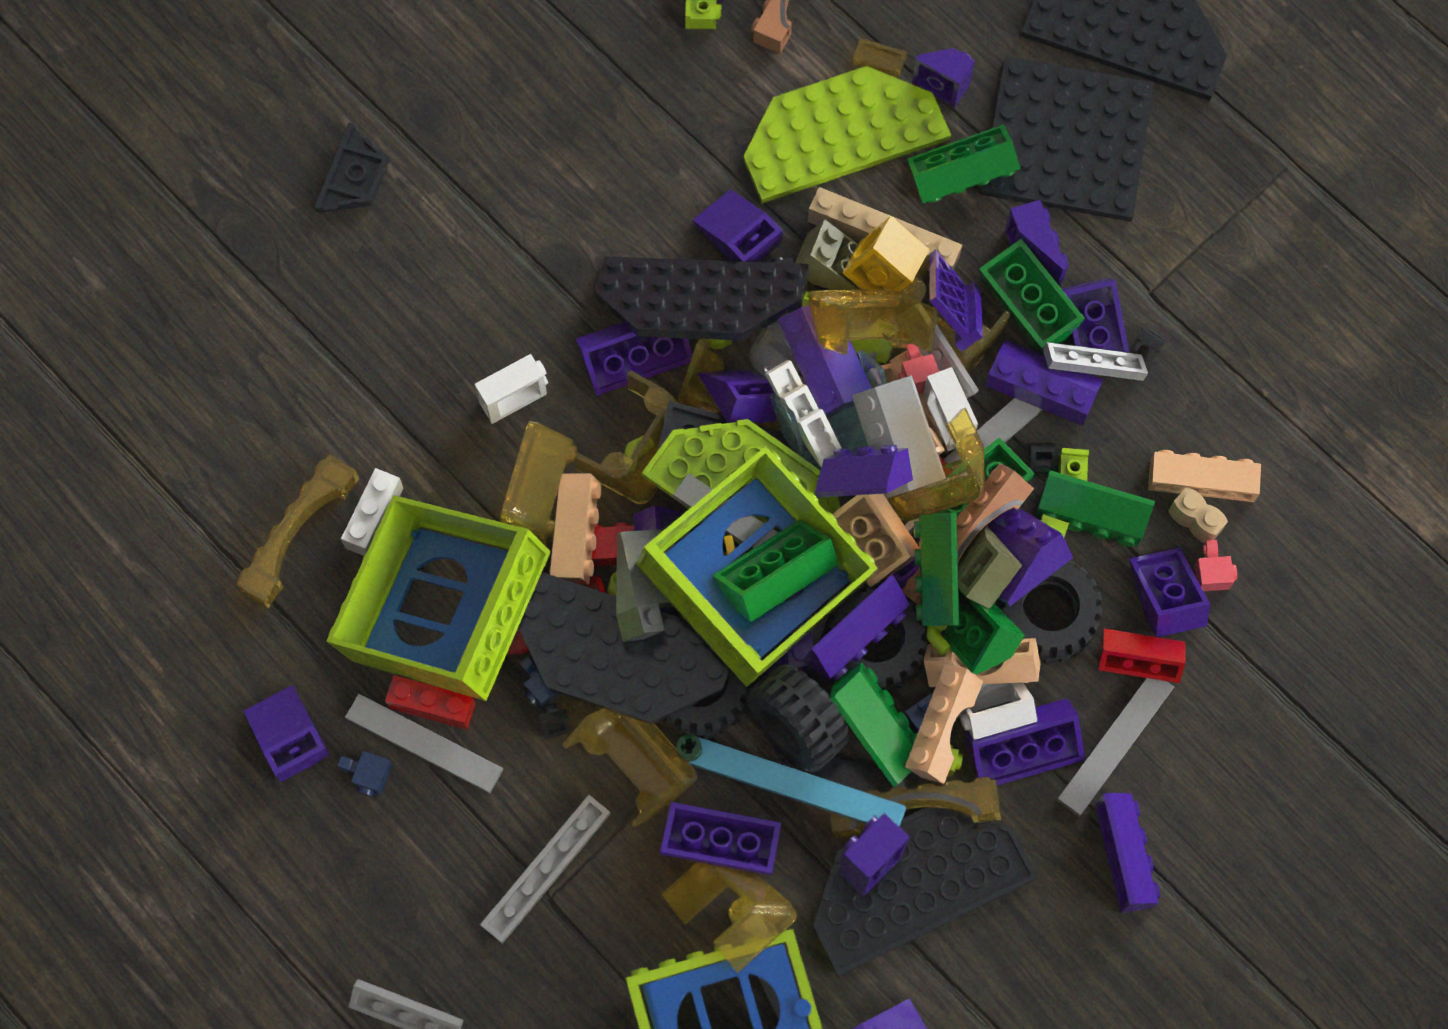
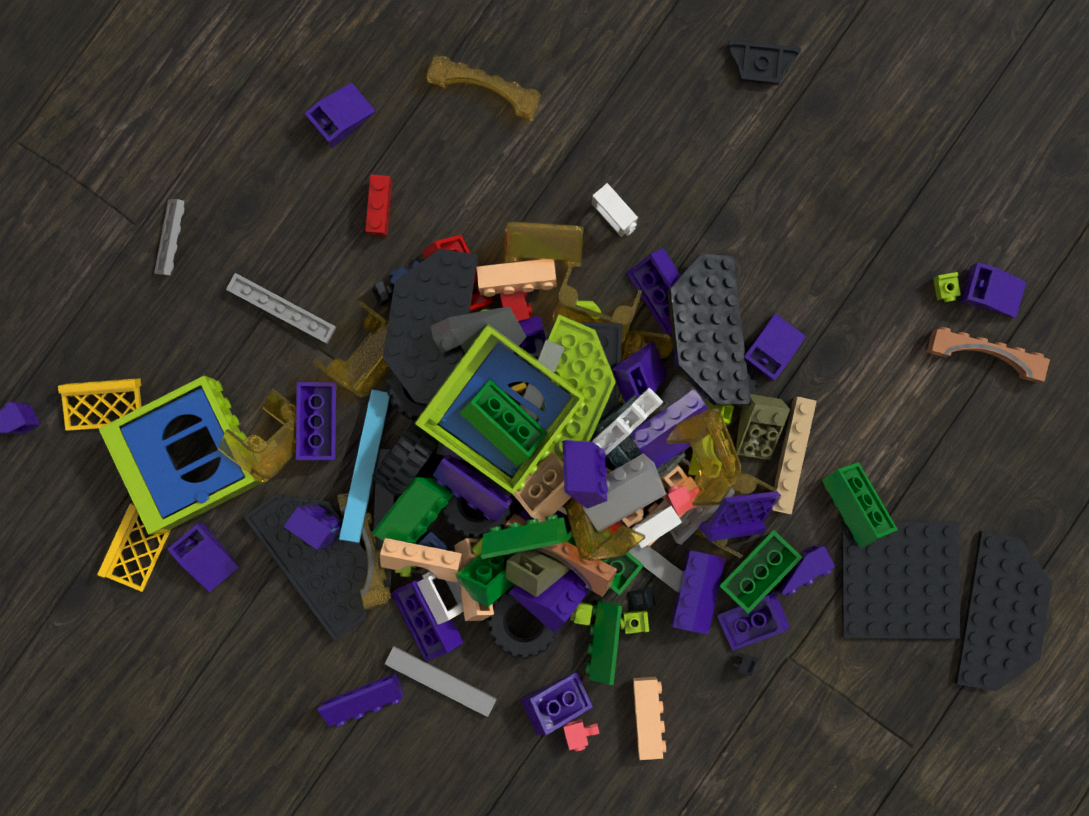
camera: 85 degrees right, 15 degrees up
lime door [326,495,550,701] -> none
dark blue brick [337,751,392,797] -> none
white arch [341,468,403,556] -> none
light grey tile [345,694,503,794] -> none
dark green bush [676,734,702,762] -> none
lime plate [744,66,951,204] -> none
yellow brick [843,216,929,306] -> none
clear yellow tile [852,38,908,78] -> none
dark purple slope [912,48,975,108] -> none
light grey plate [1043,342,1148,381] -> none
red brick [1098,629,1186,683] -> none
tan brick [1168,487,1228,543] -> none

